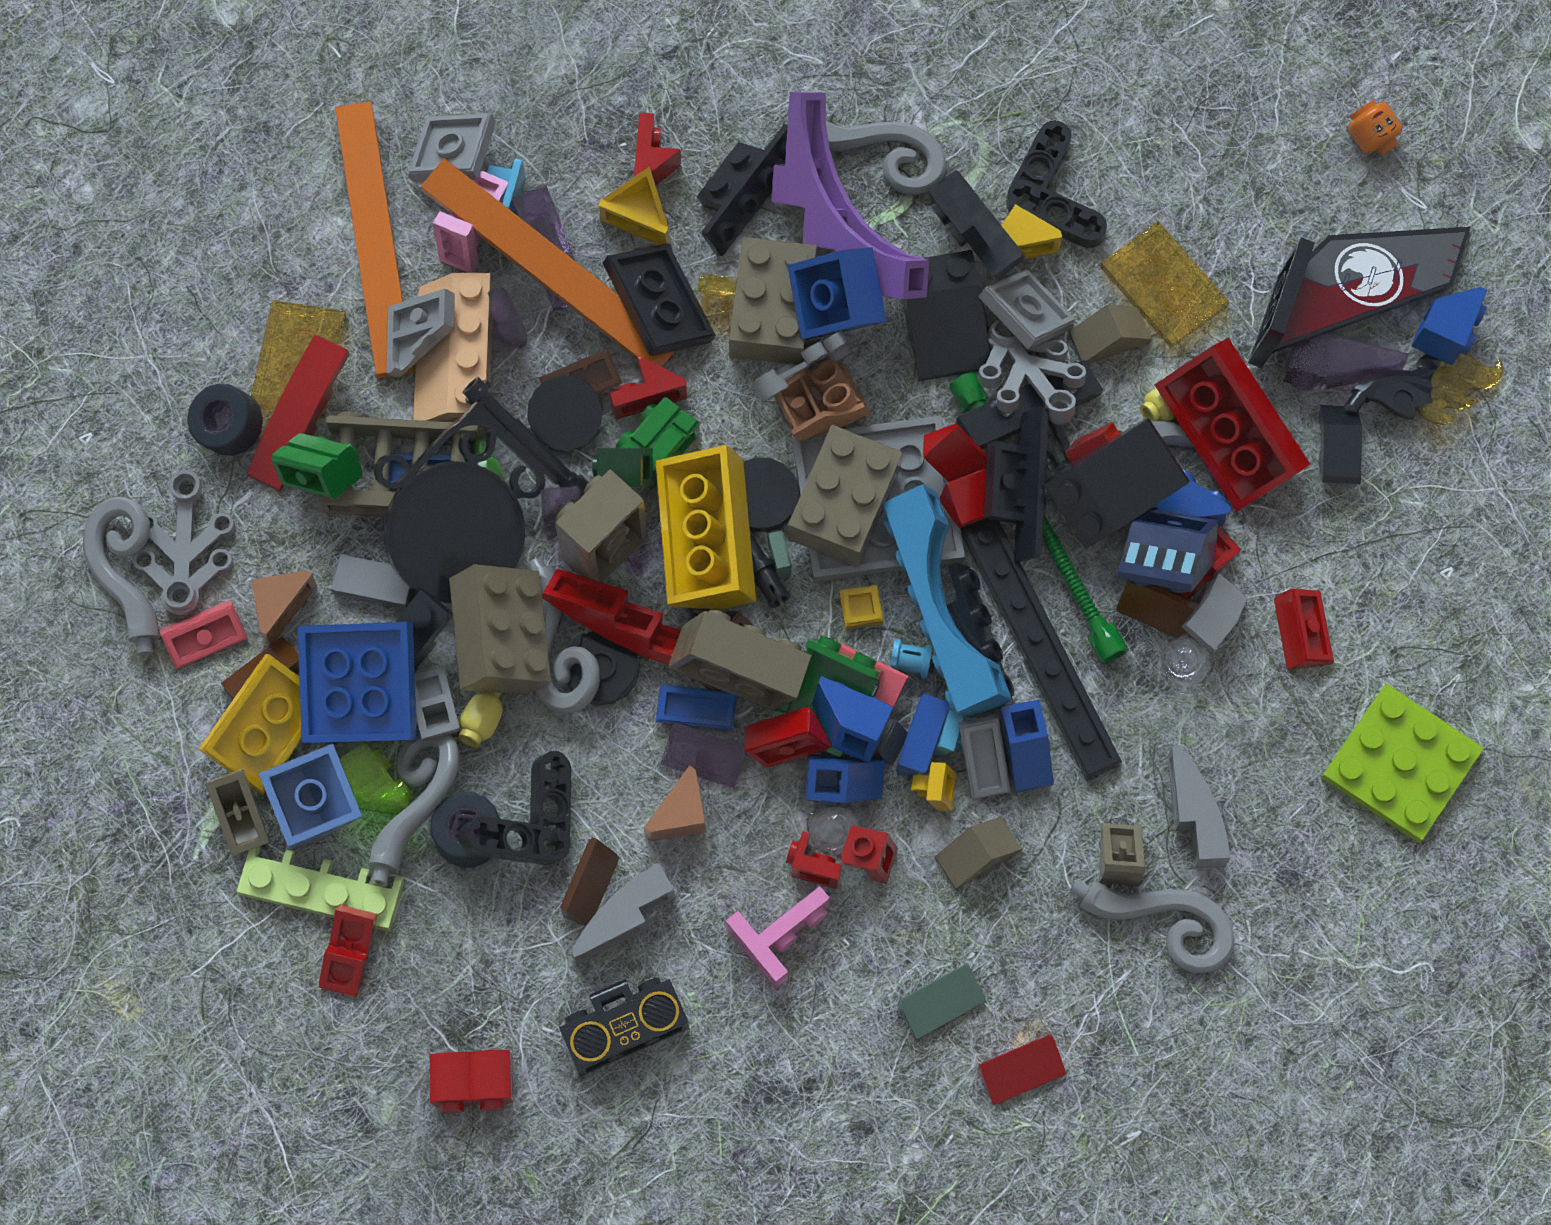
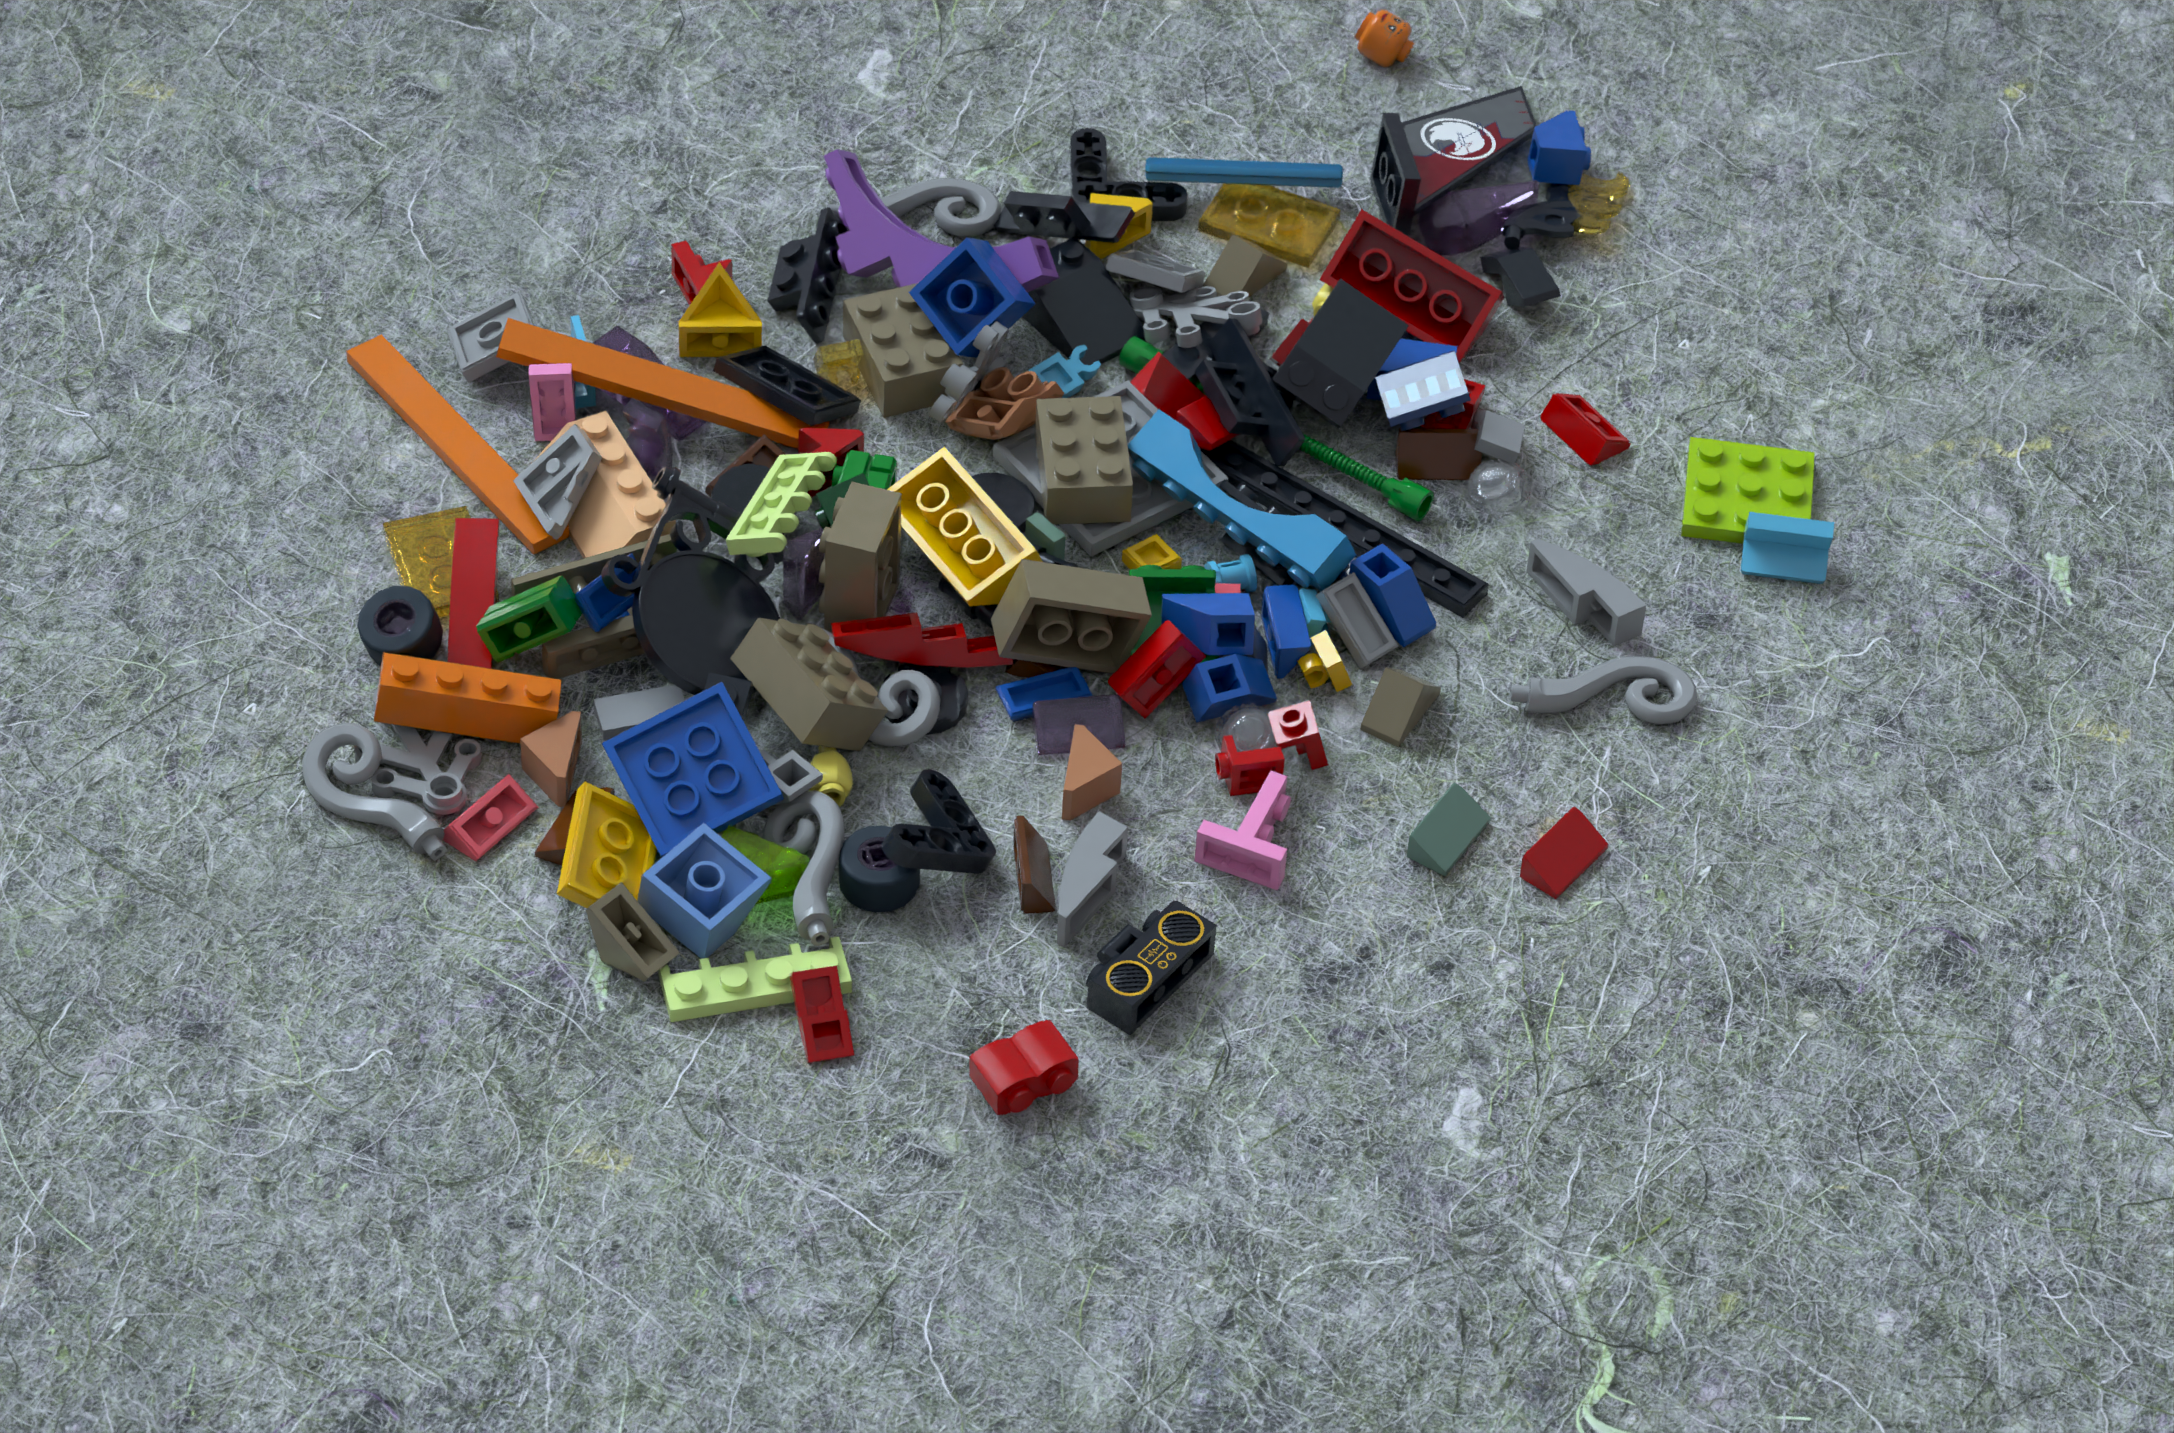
camera: 30 degrees left, 25 degrees down
dark tan slope [1099,823,1145,886] -> none
none -> orange slope [374,652,561,743]
none -> blue tile [574,553,637,632]
none -> yellowish green hinge [726,452,837,557]
none -> medium azure plate [1028,345,1101,398]
none -> dark azure axle [1145,157,1343,188]
none -> medium azure panel [1740,512,1835,584]

